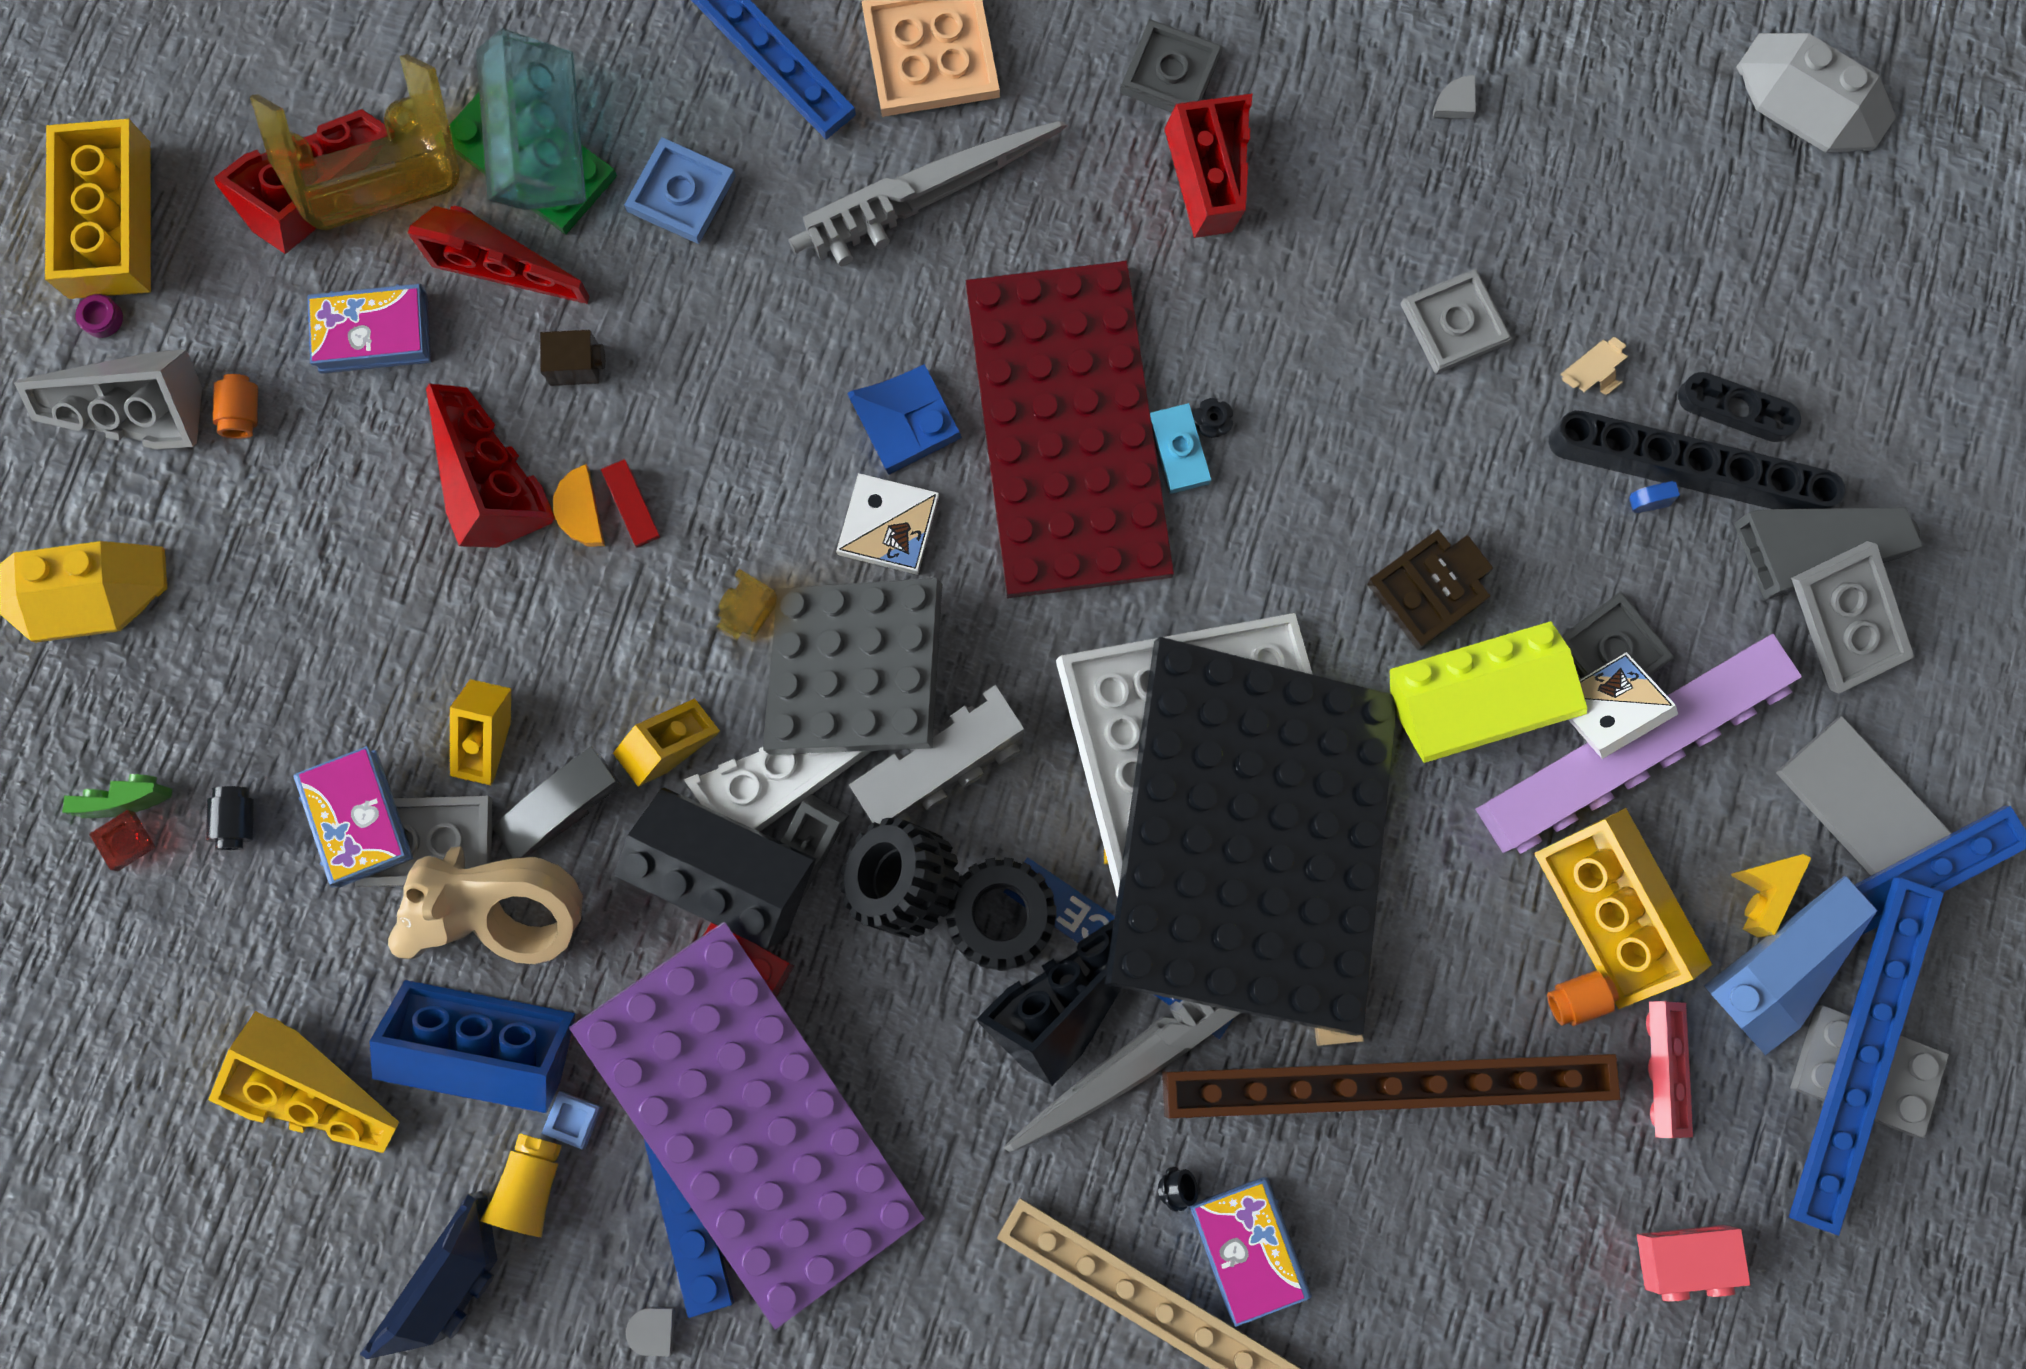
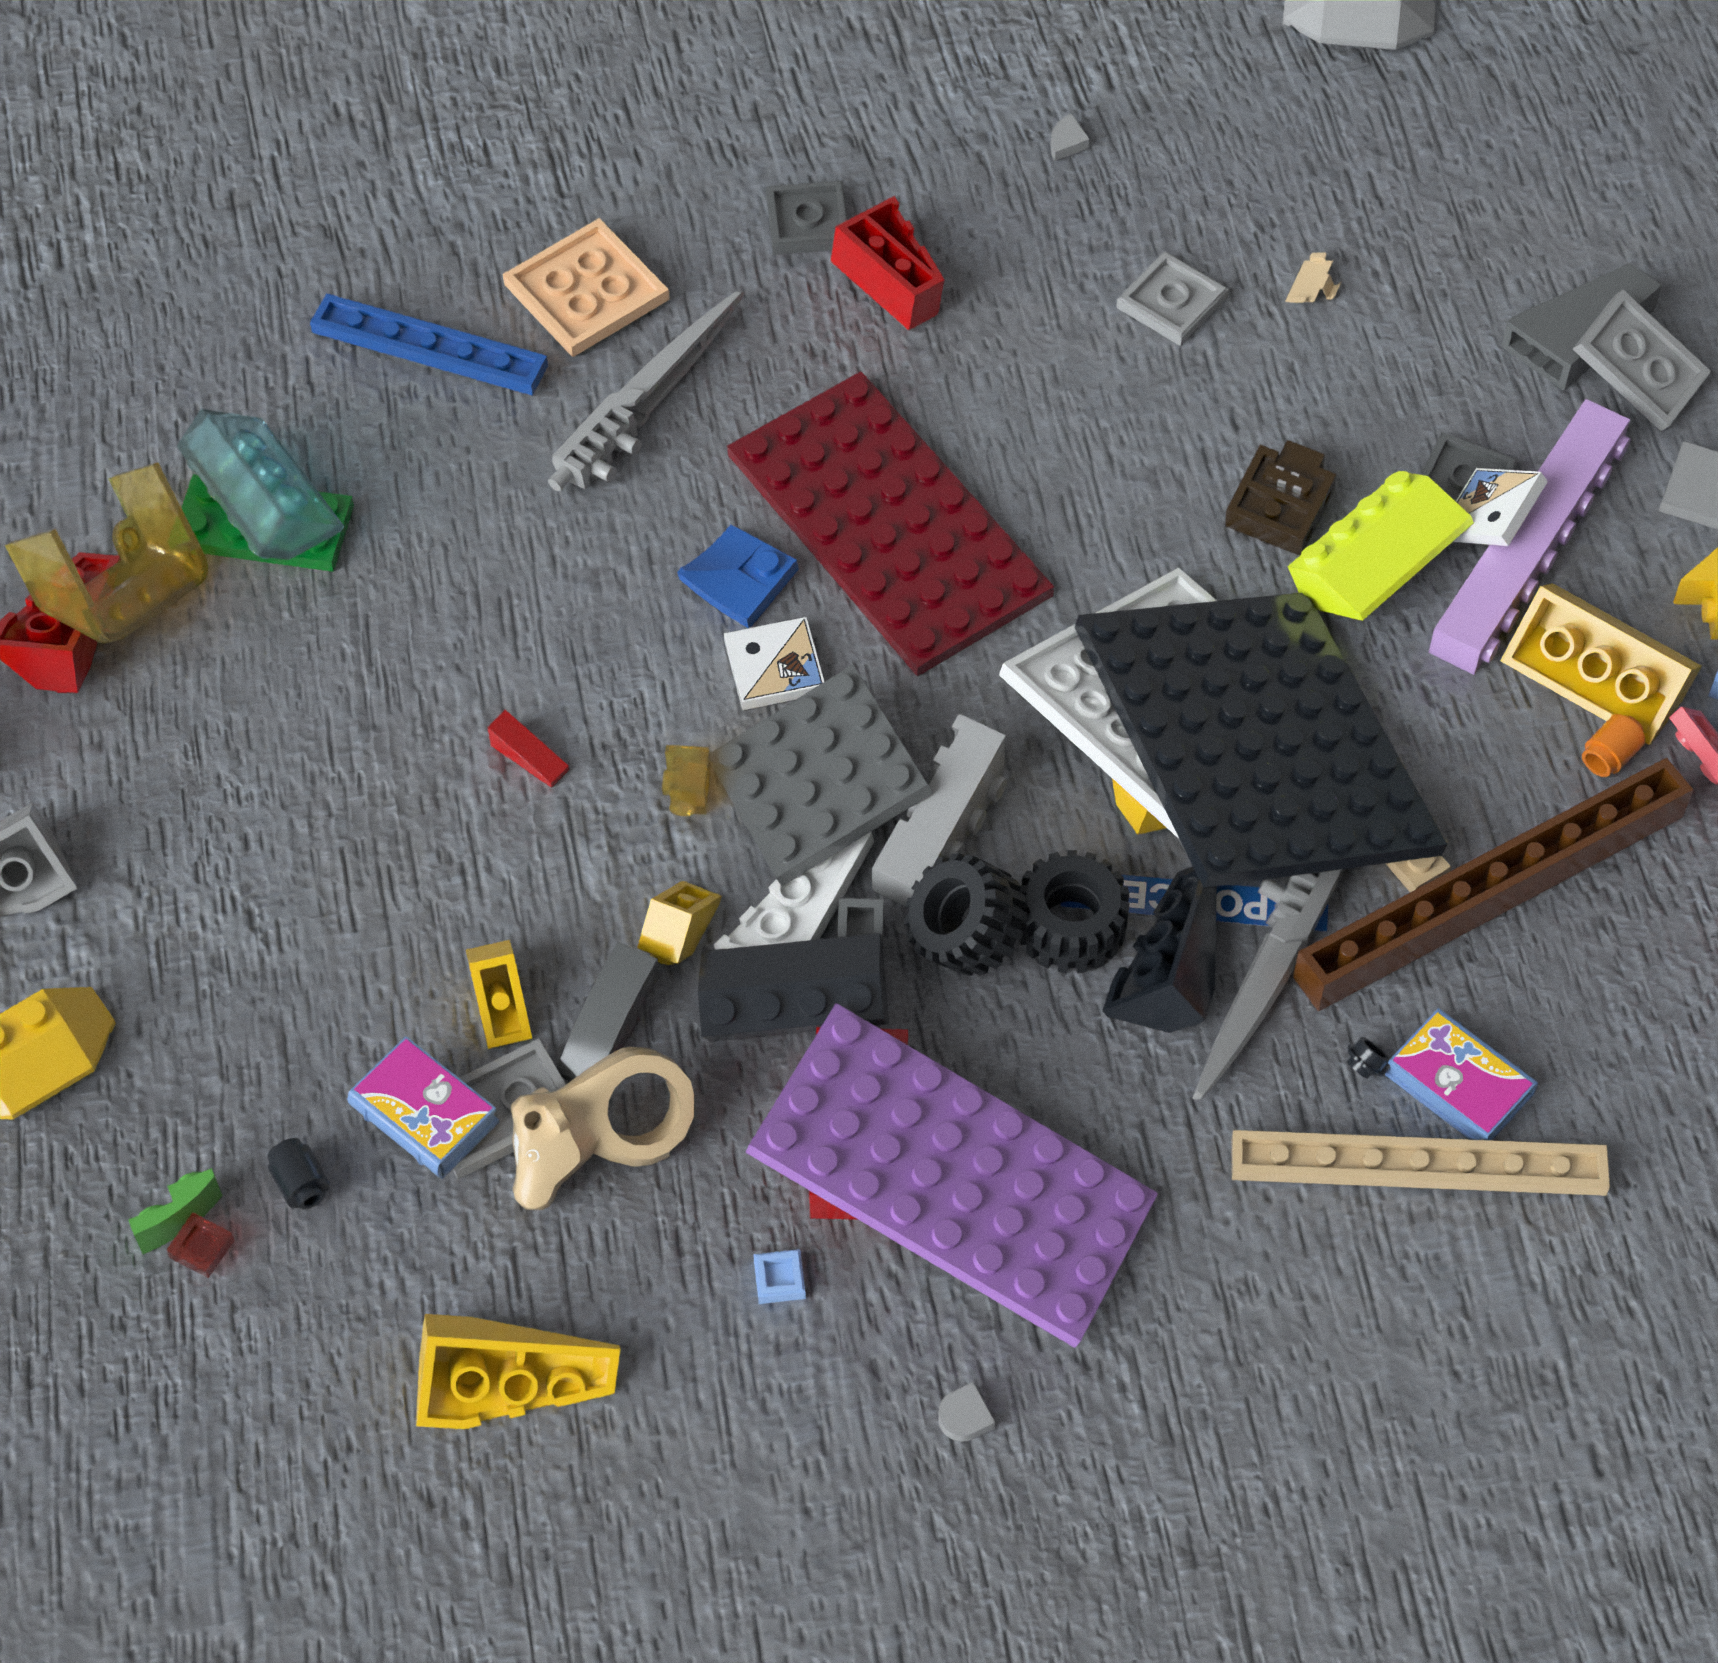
camera: 25 degrees left, 20 degrees down
orange brick [213,374,258,439] -> none
piece [307,284,431,374] -> none
dark blue wedge [360,1191,497,1359] -> none
blue slope [370,980,575,1113] -> none
red wedge [408,206,590,304] -> none
red wedge [426,383,555,548] -> none
yellow plant [480,1133,562,1237] -> none
dark brown brick [540,330,606,386] -> none
light orange tile [553,464,605,547] -> none
medium blue plate [624,137,736,244] -> none
blue plate [644,1139,734,1318] -> none
medium azure plate [1150,403,1211,494] -> none
black plate [1193,398,1233,438] -> none
black beam [1549,410,1846,509] -> none
blue tile [1629,481,1680,513] -> none
black beam [1678,372,1801,442] -> none

